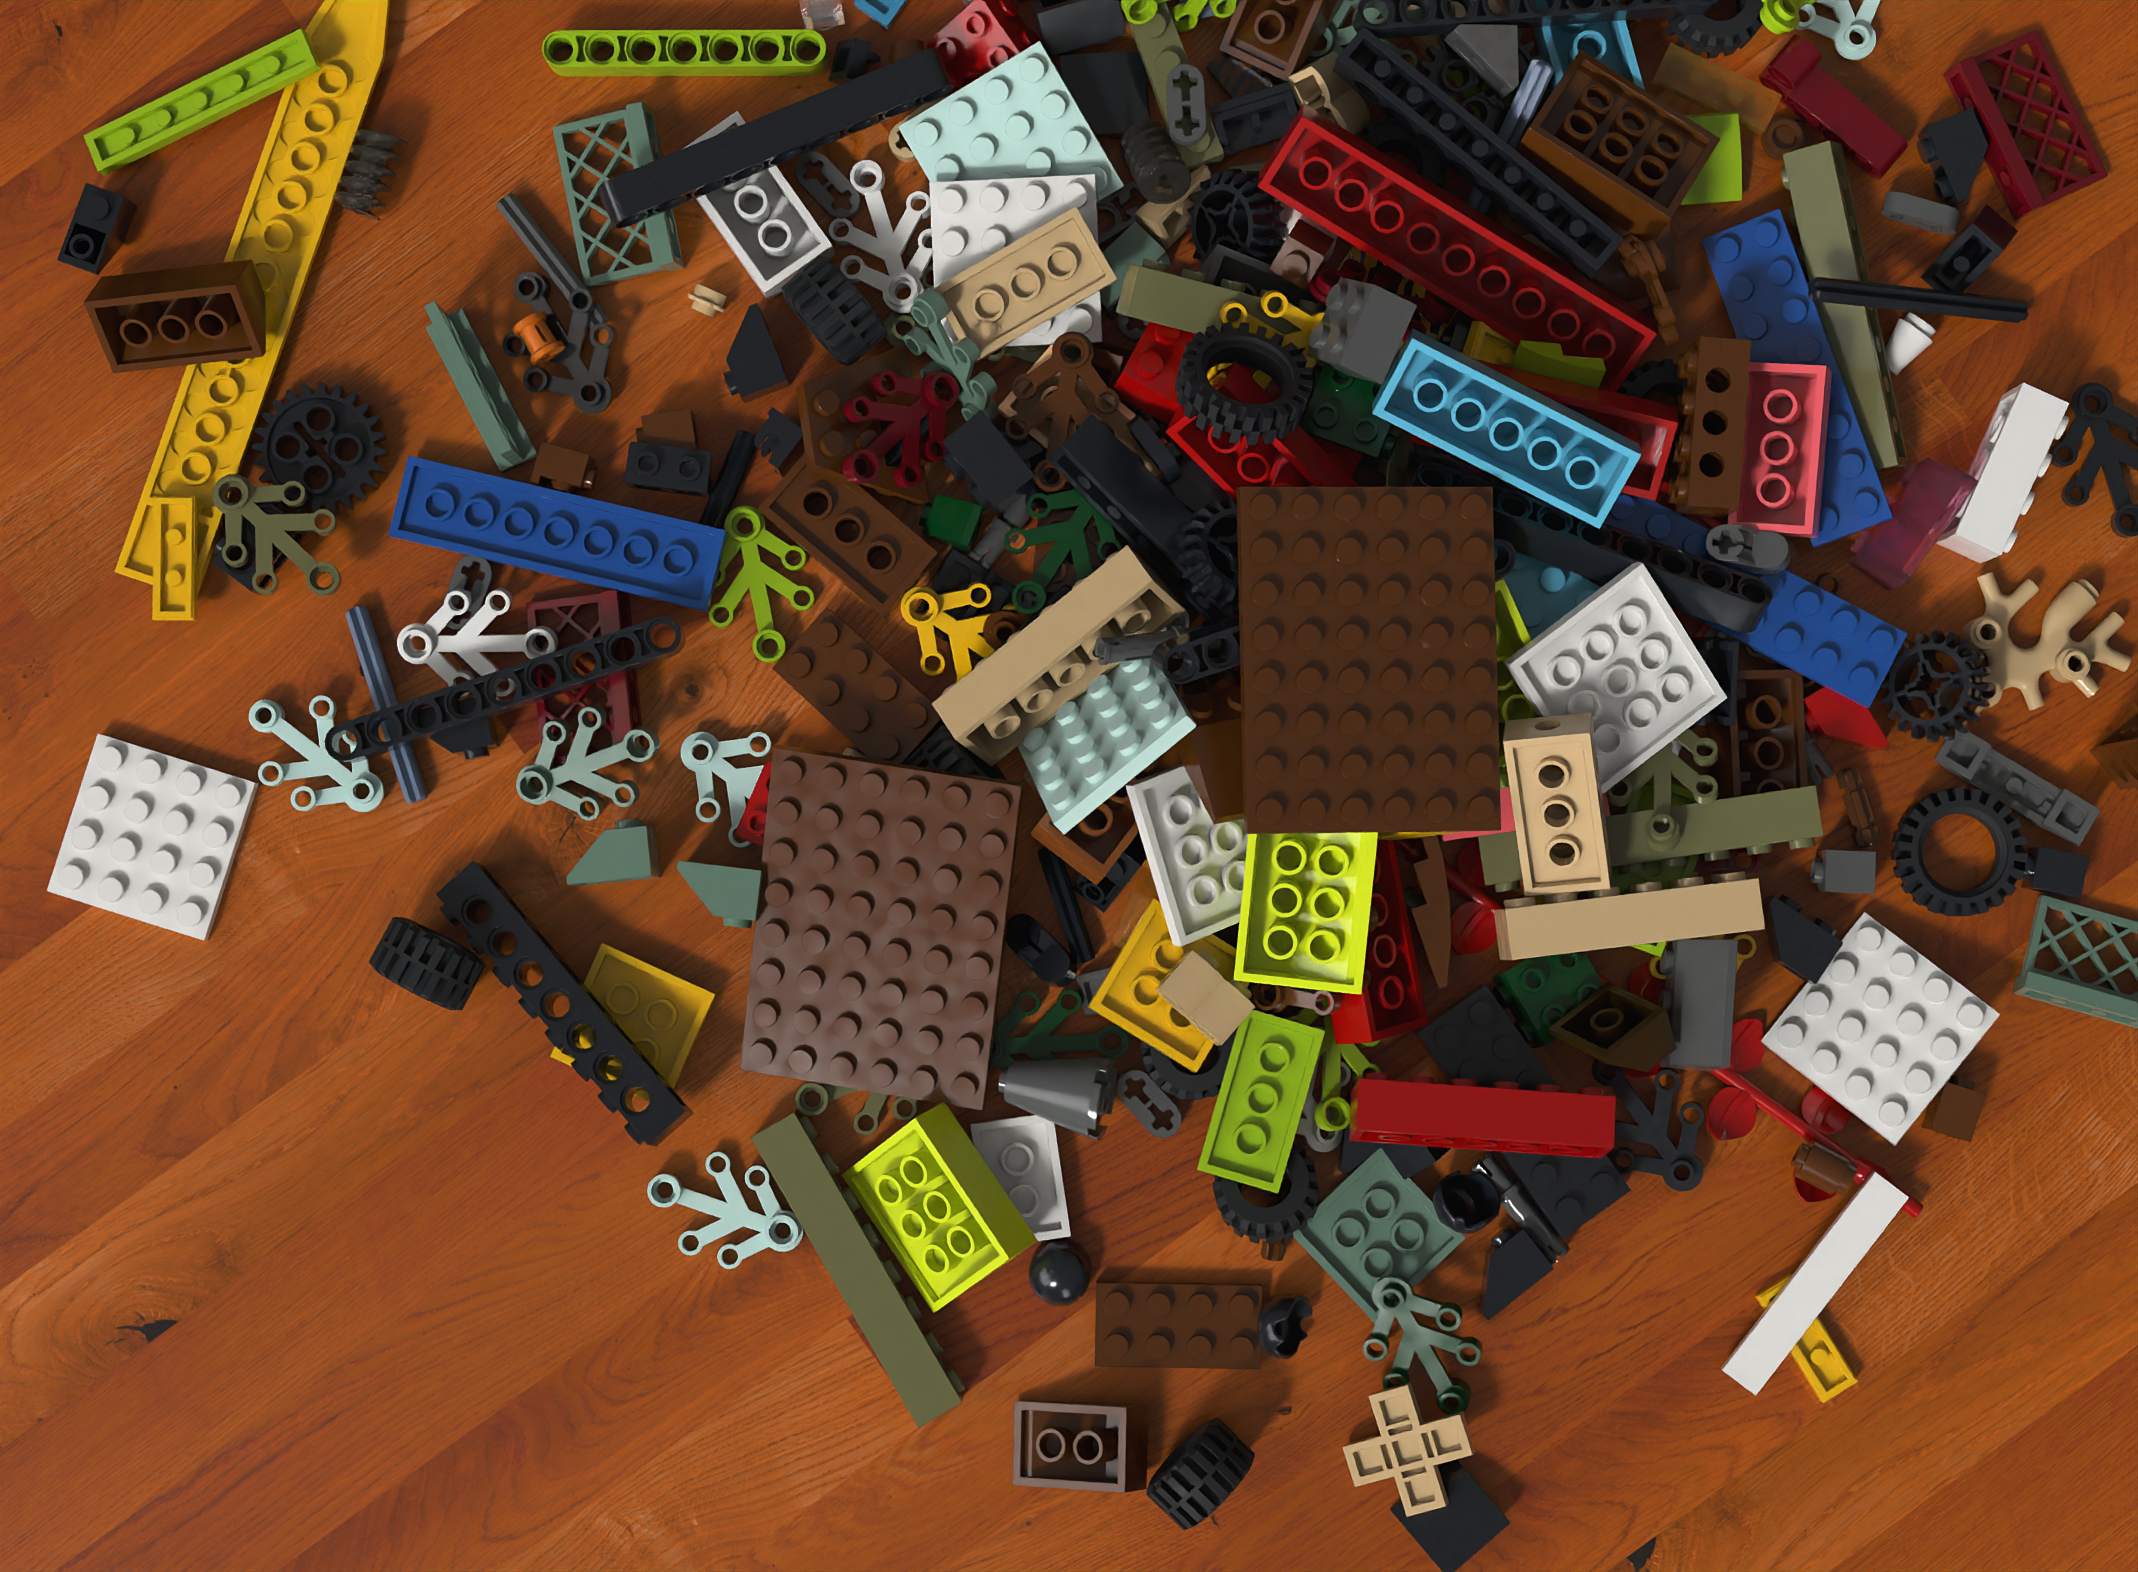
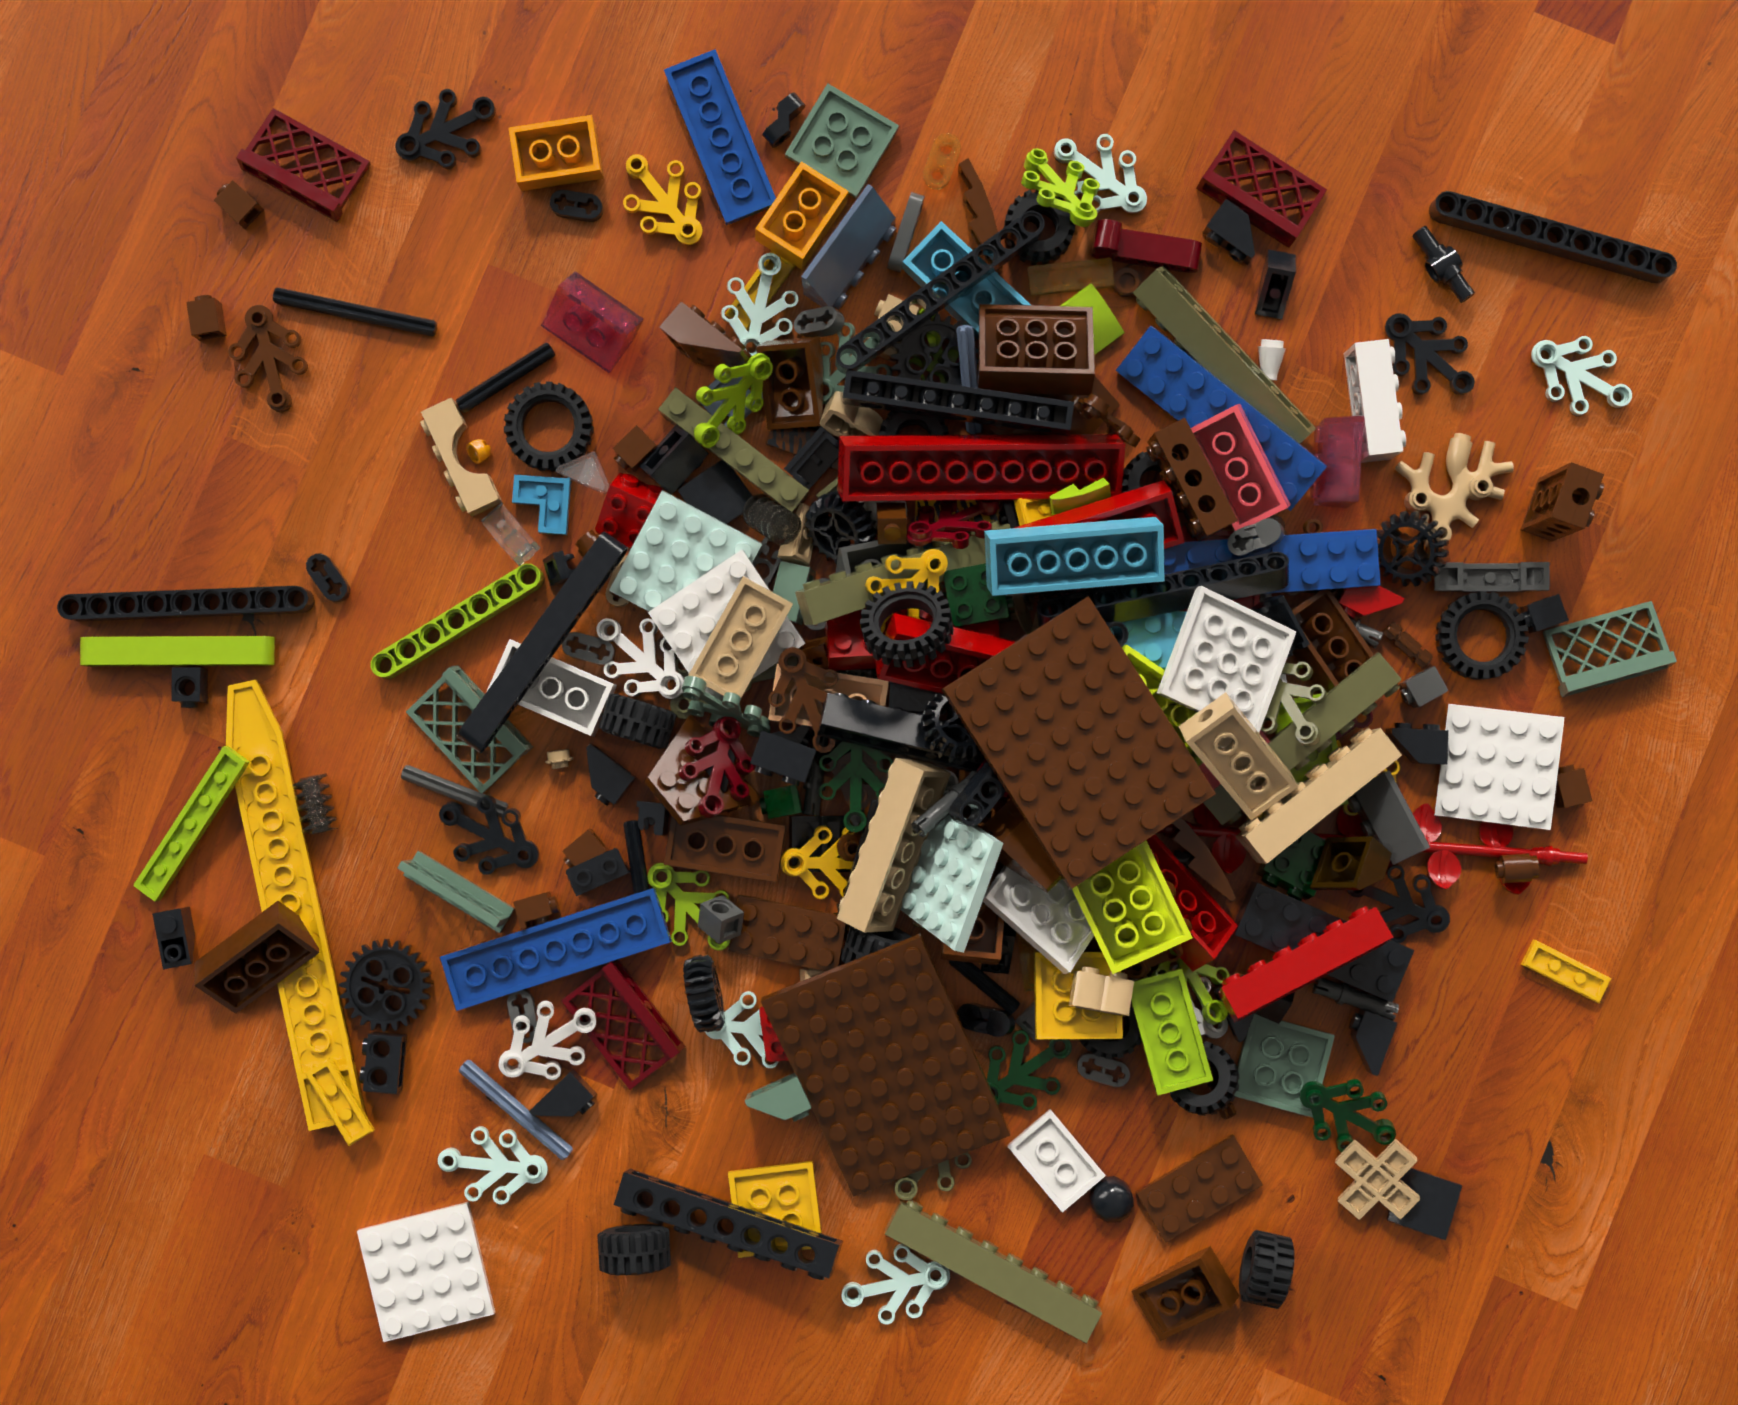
camera: 30 degrees left, 0 degrees up
olive plant [212,474,342,597] -> none
black beam [324,617,686,763] -> none
orange bush [512,311,565,366] -> none
sand green plant [516,704,660,821] -> none
sand green slope [567,819,661,886] -> none
neon yellow slope [842,1102,1038,1313] -> none
dark grey cone [998,1056,1117,1140] -> none
black plate [1125,414,1185,482] -> none
dark grey beam [1166,64,1206,147] -> none
black hair [1257,1294,1313,1359] -> none
dark grey brick [1306,277,1417,384] -> none
black hair [1433,1170,1501,1234] -> none
flat silver slope [1444,24,1519,99] -> none
white tile [1721,1171,1909,1396] -> none
black axle [1808,277,2029,323] -> none
dark grey beam [1880,192,1961,235] -> none
none -> black gear [683,955,725,1032]
none -> dark grey brick [698,895,744,944]

